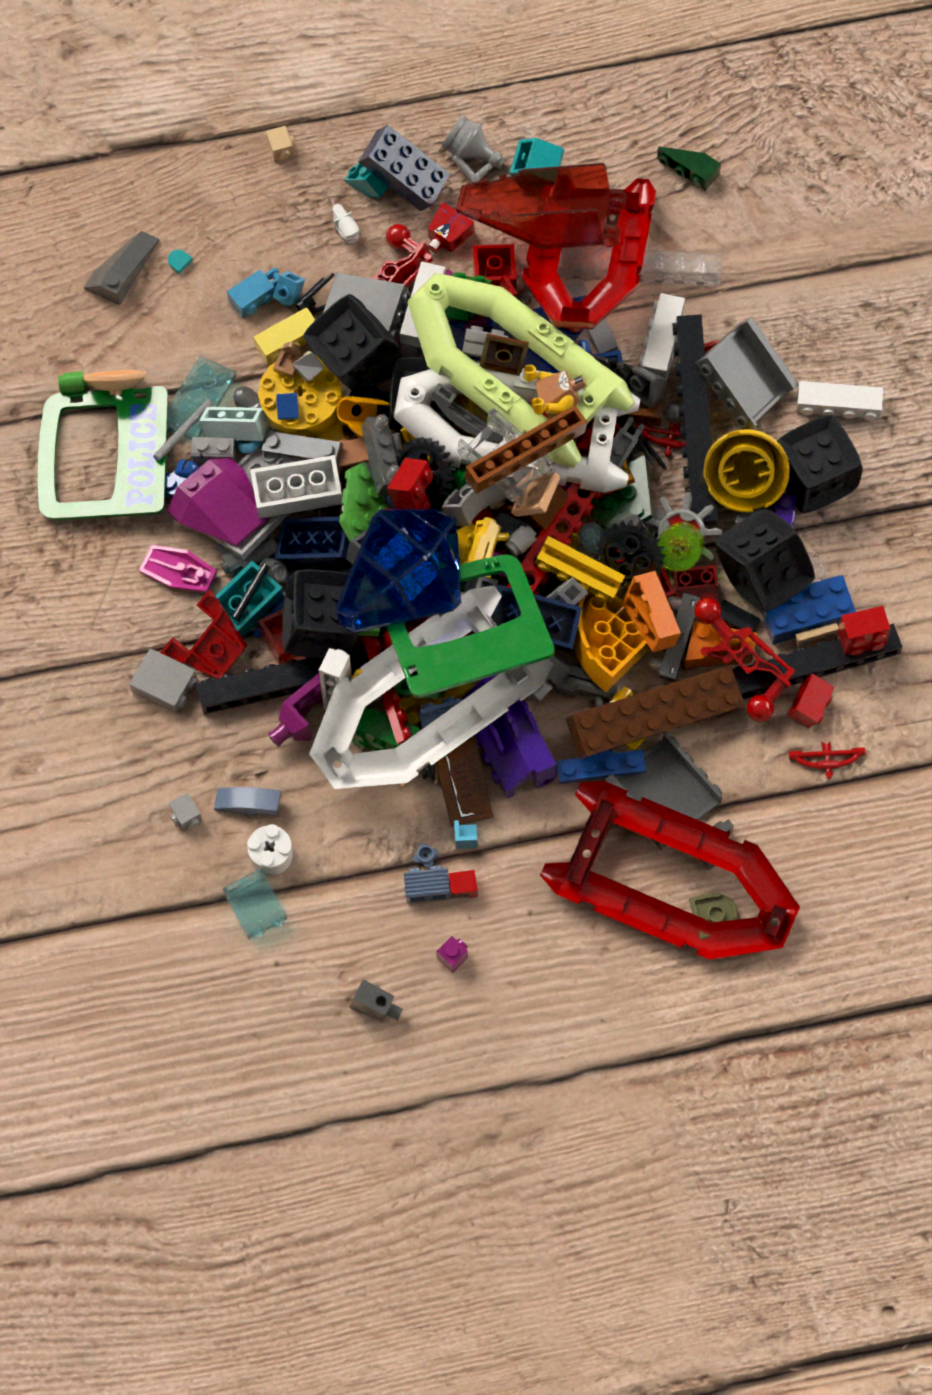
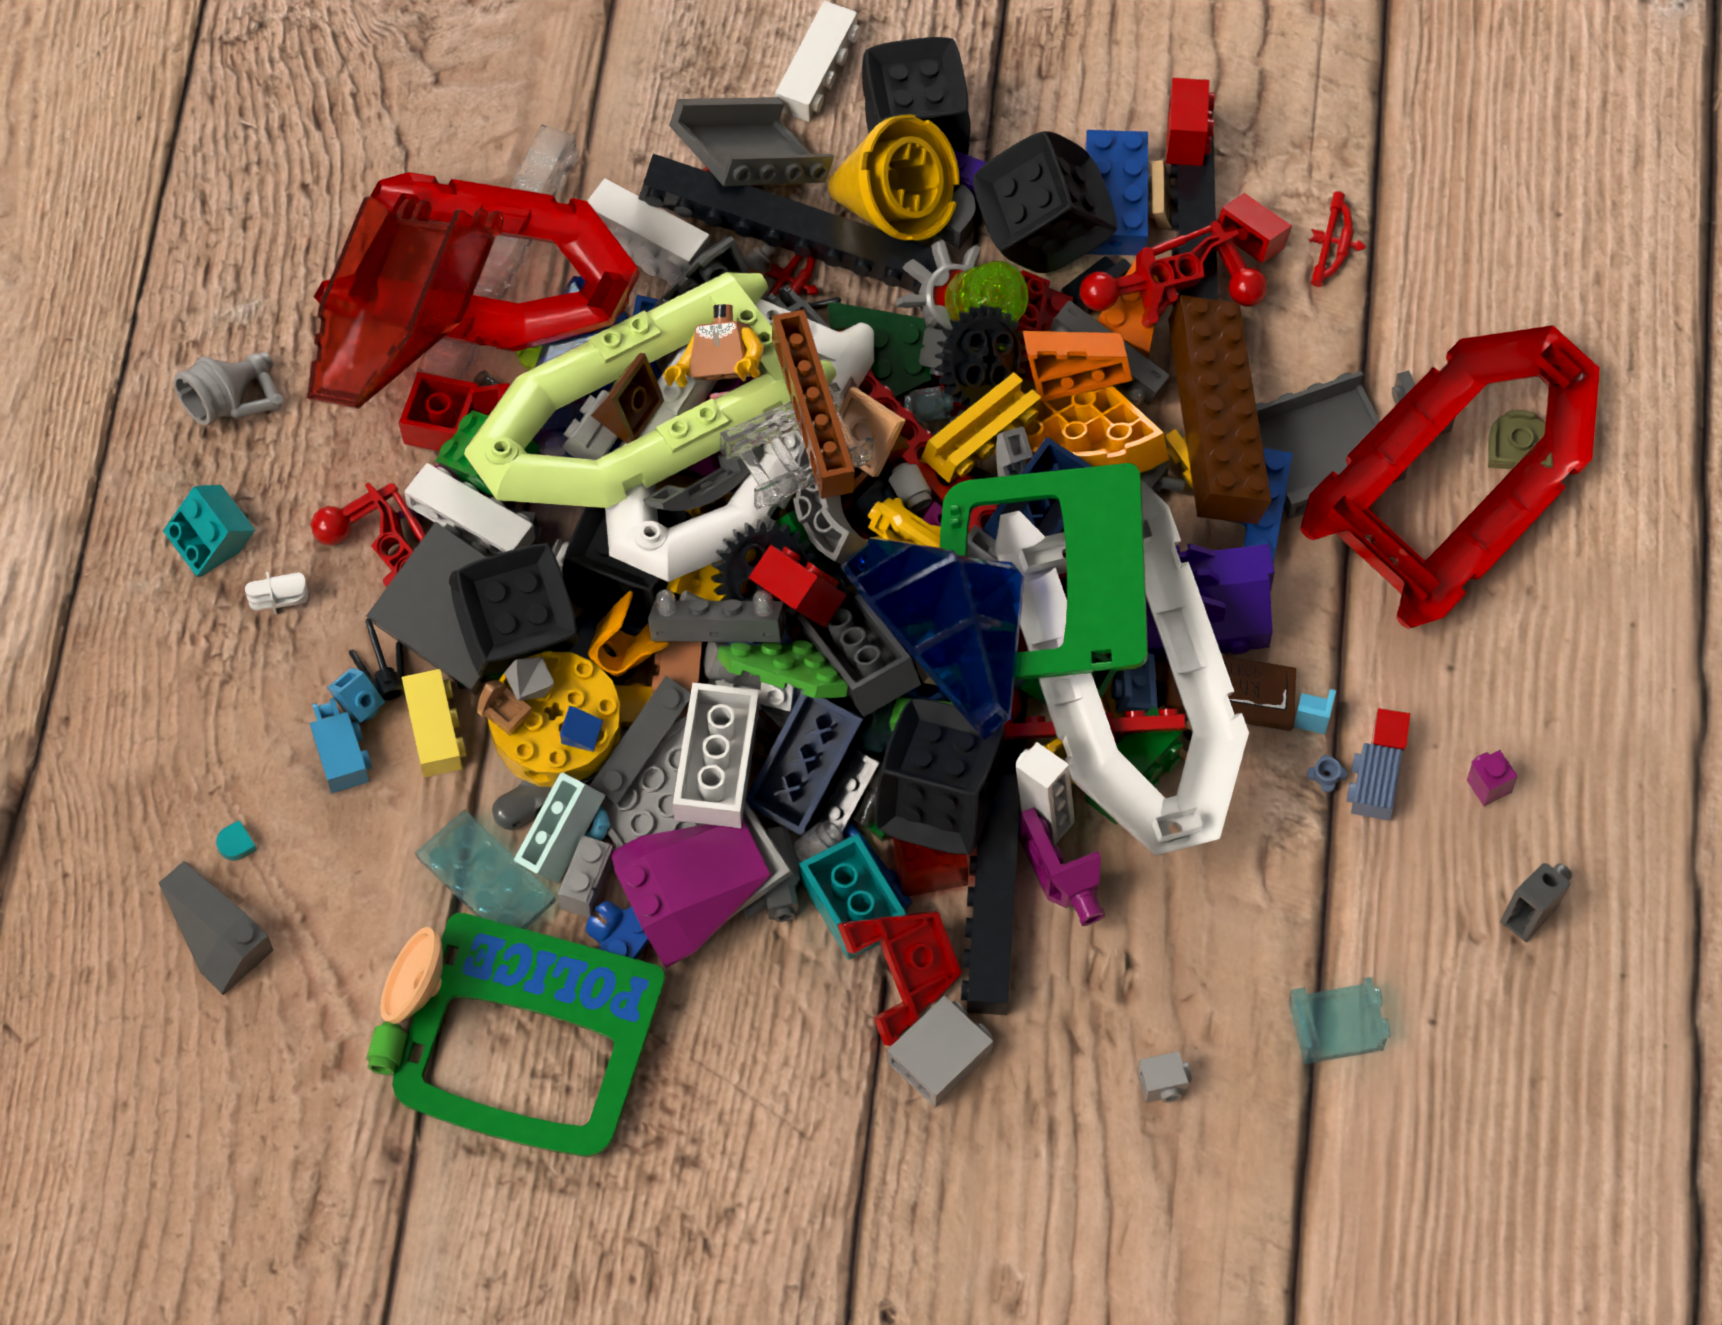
camera: 75 degrees left, 5 degrees down
dark pink piece [139,545,217,593] -> none
light grey bar [153,399,213,461] -> none
sand blue slope [214,787,282,816] -> none
black bar [232,563,270,621] -> none
white brick [247,824,293,875] -> none
tan brick [266,126,296,161] -> none
brick [358,125,450,211] -> none
red torso [427,202,475,254] -> none
teal slope [510,138,565,187] -> none
dark green slope [657,146,721,191] -> none

